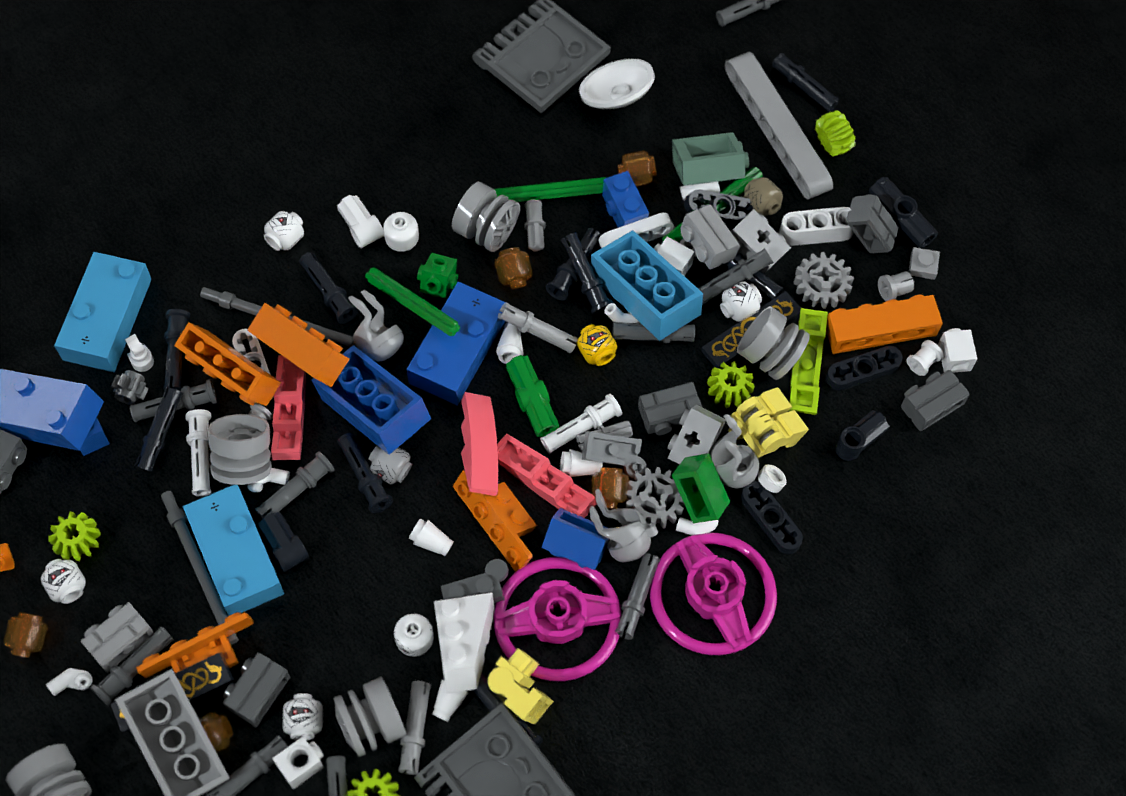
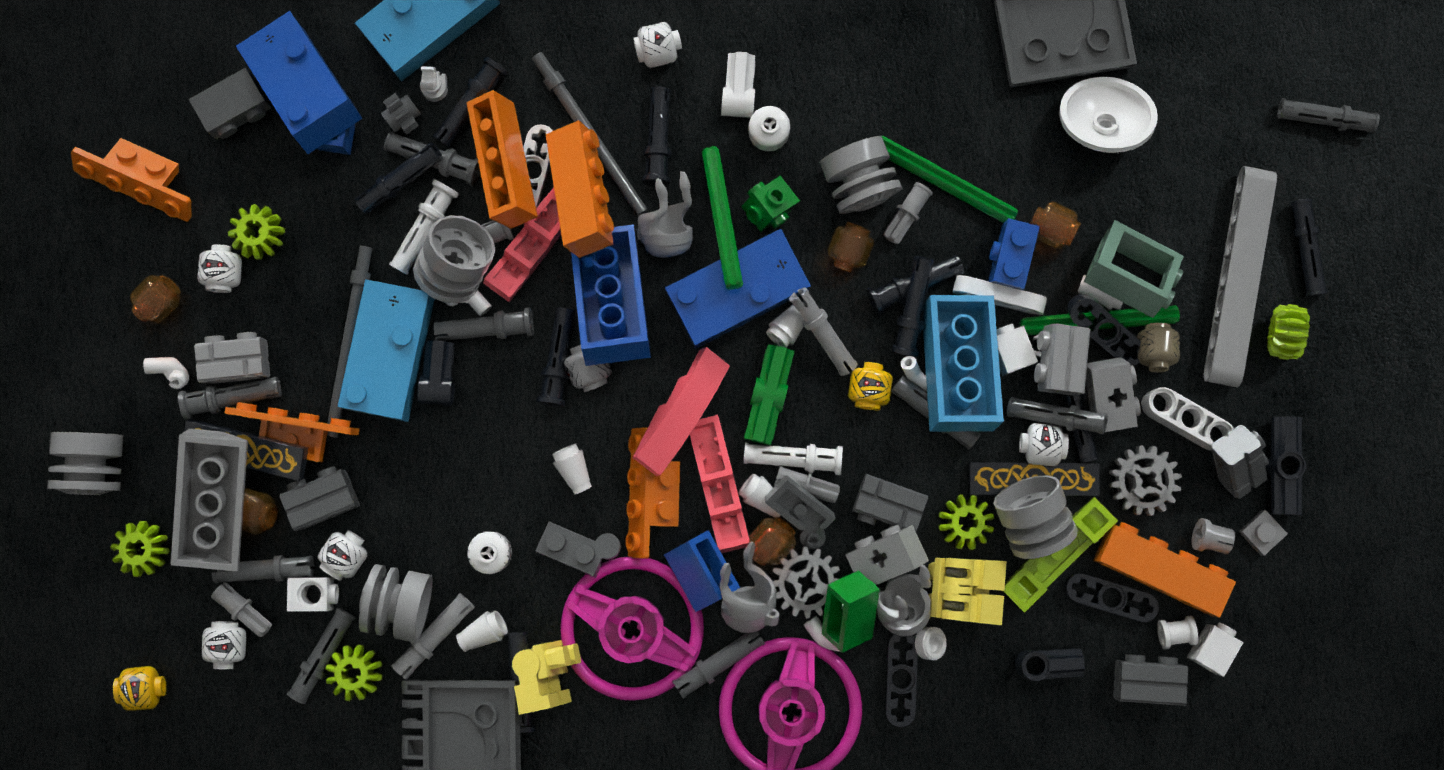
camera: 35 degrees right, 20 degrees up
white wedge [434,592,494,694] -> none

